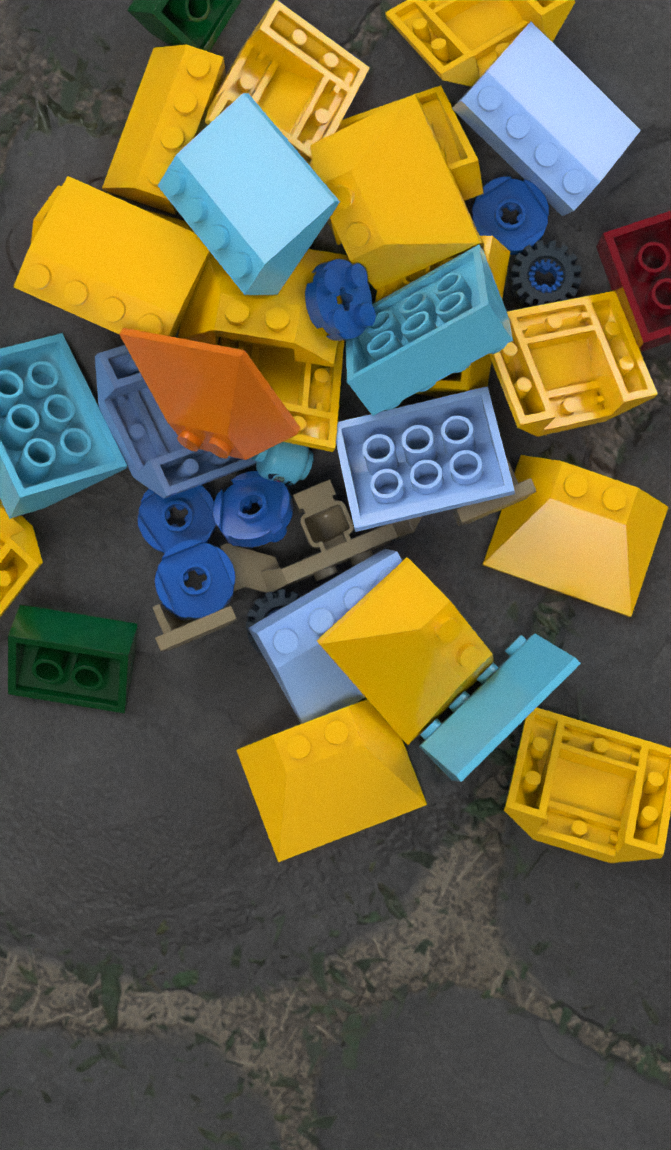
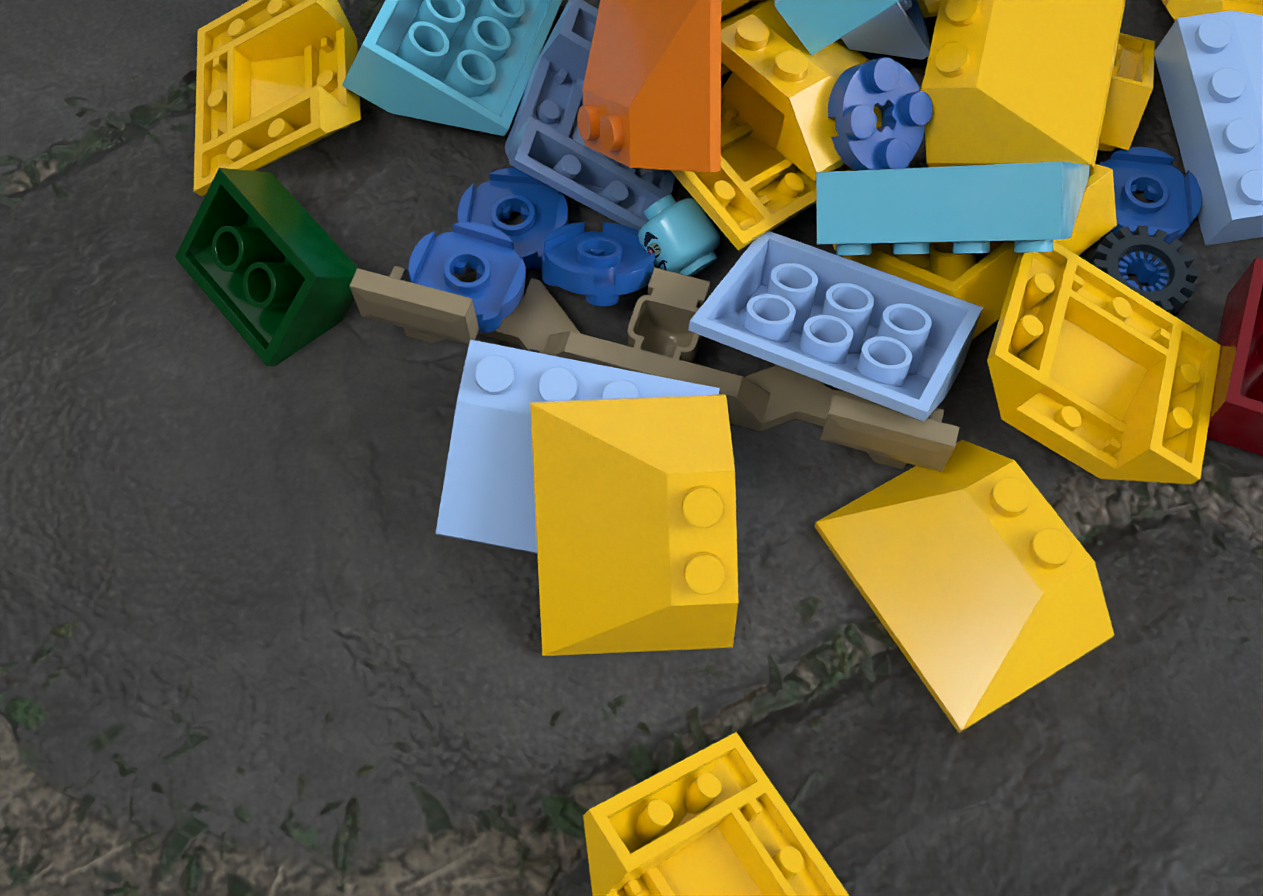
camera: 45 degrees right, 20 degrees down
yellow slope [236,700,427,862] -> none
medium azure slope [419,634,581,782] -> none

